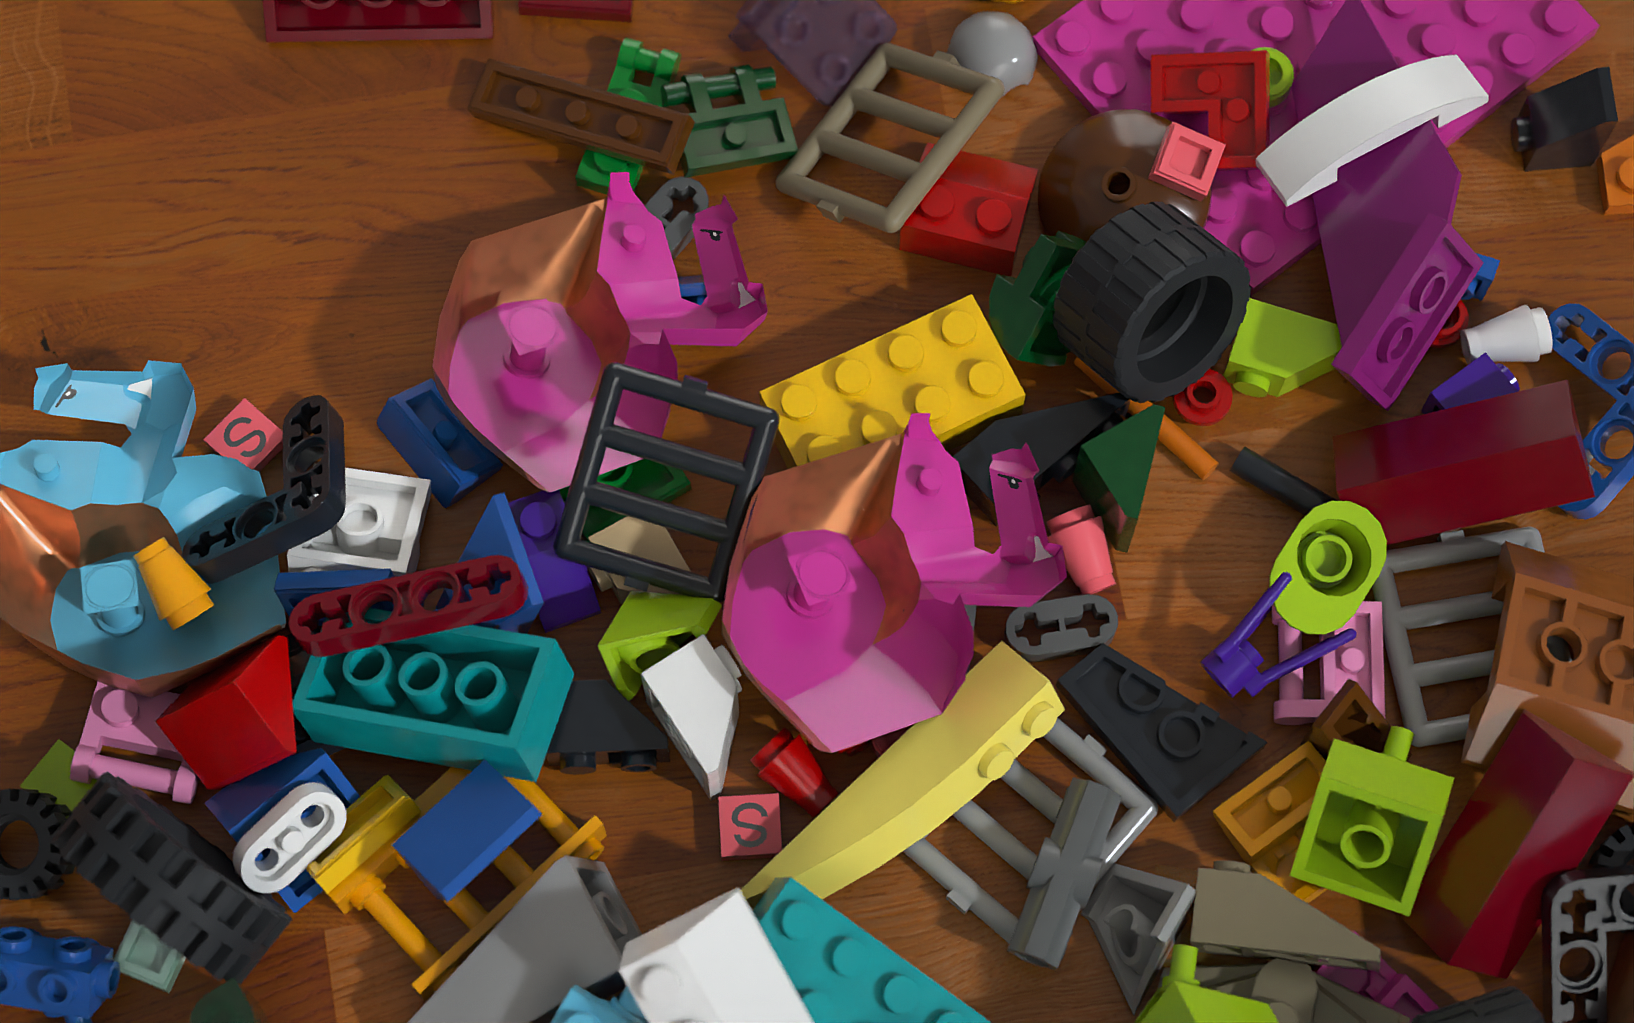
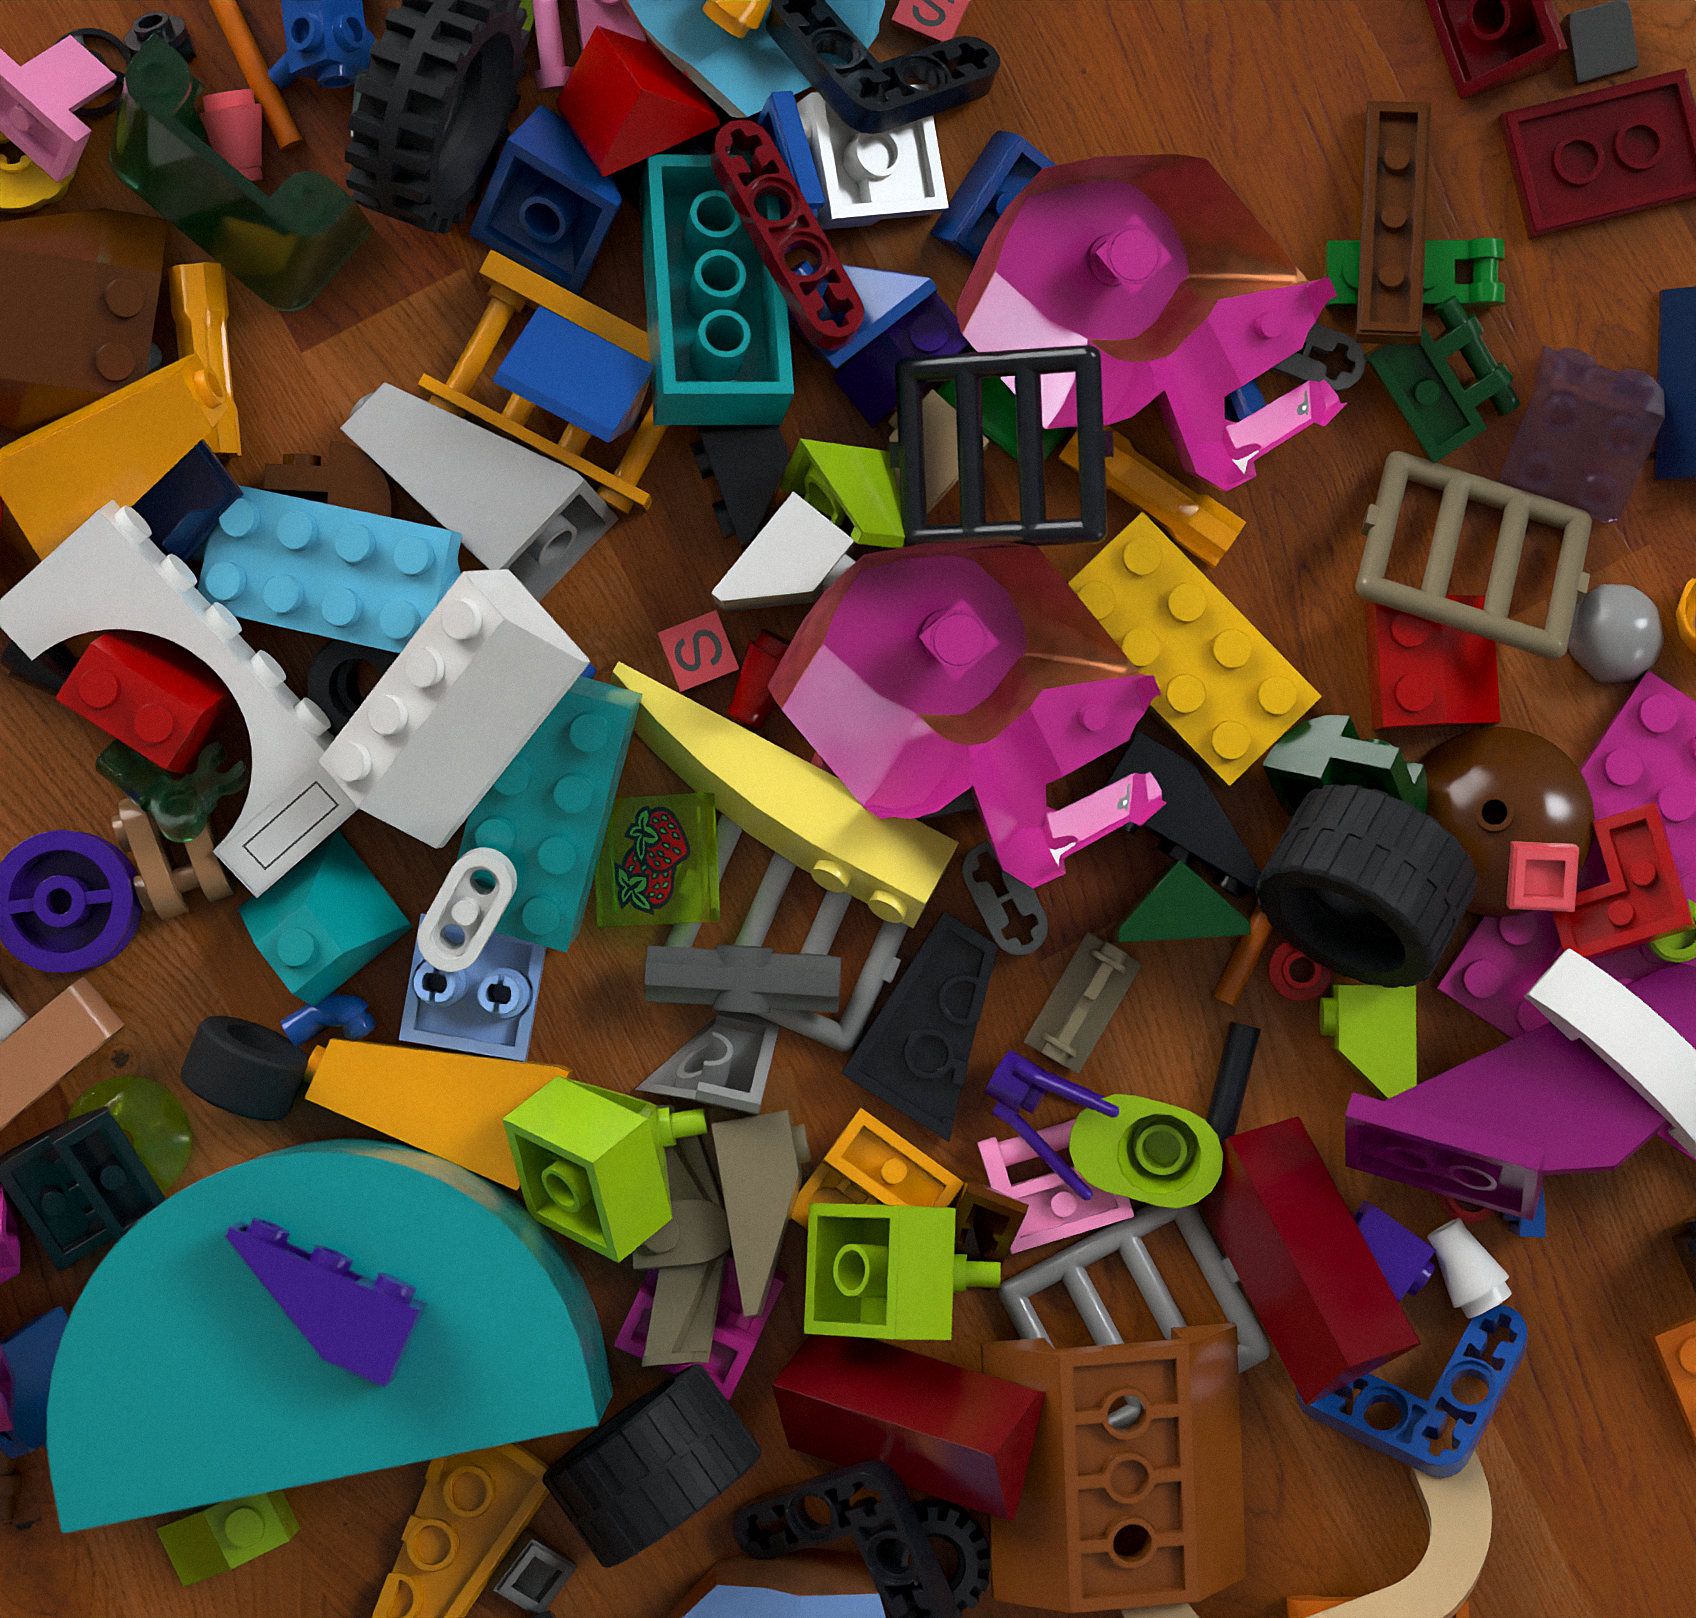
camera: 70 degrees right, 15 degrees up
white plate [233,783,346,893] -> none
yellow tile [306,774,422,894] -> none
coral cone [1046,504,1116,595] -> none
none -> clear neon green tile [595,793,720,927]
none -> dark tan hinge [1023,932,1142,1074]
none -> light orange axle [1058,425,1247,569]

